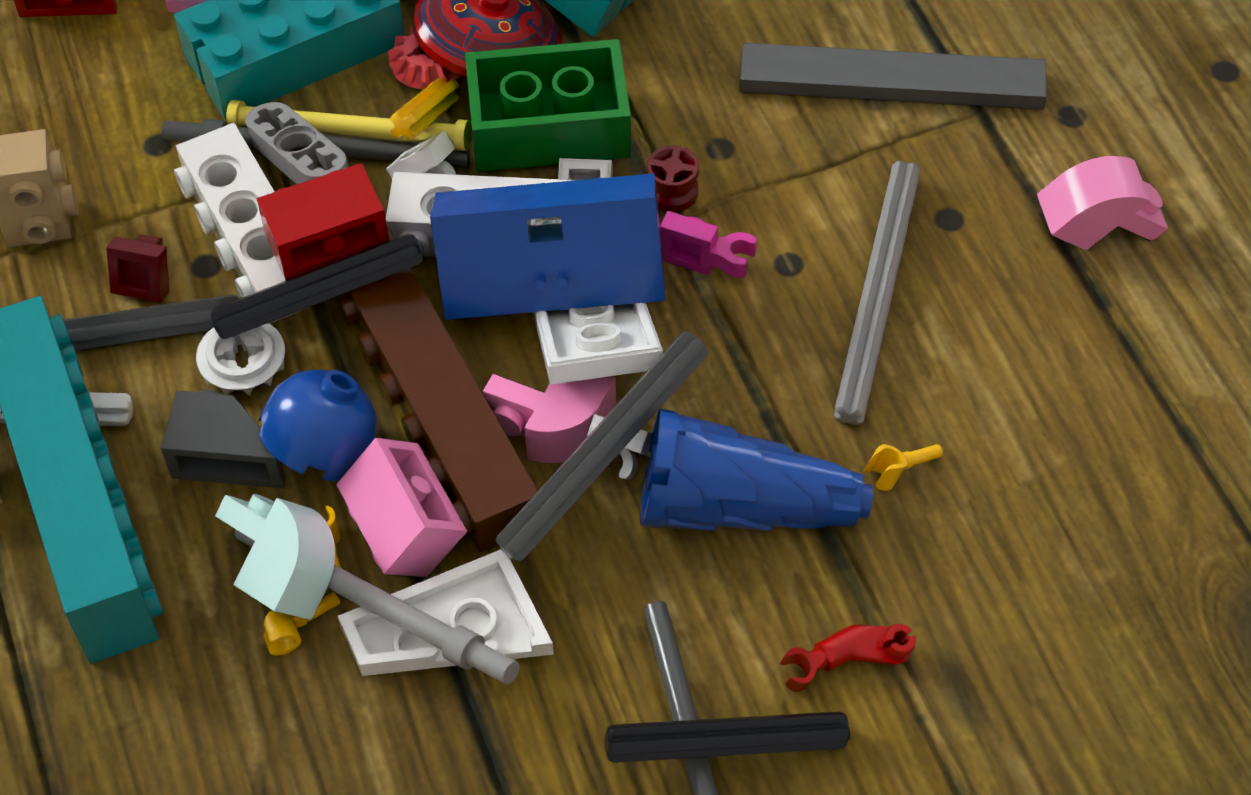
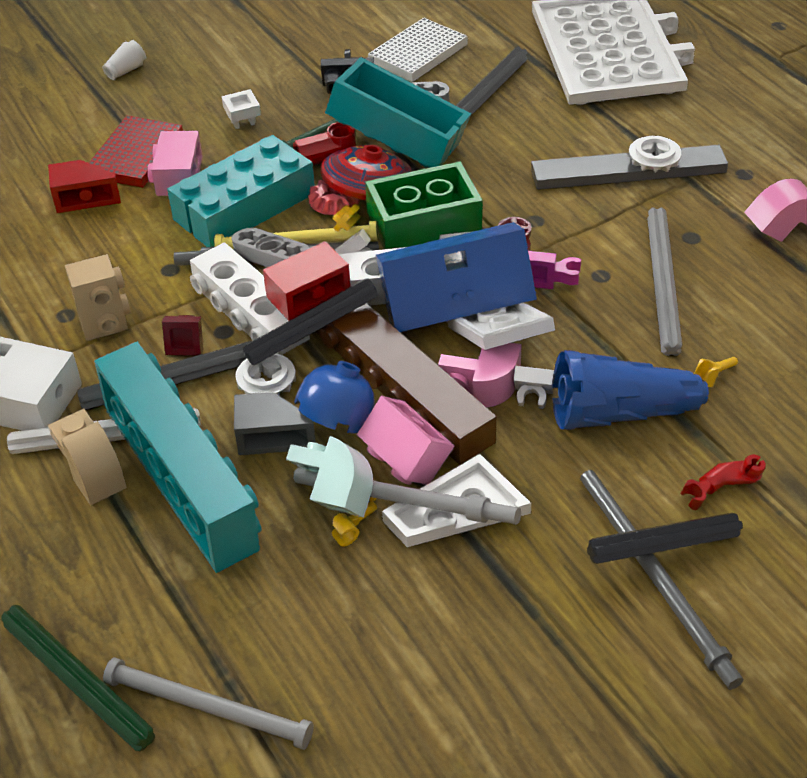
camera: 10 degrees left, 10 degrees down
dark grey axle [496,331,708,562] -> none
none -> white gear [629,136,681,173]

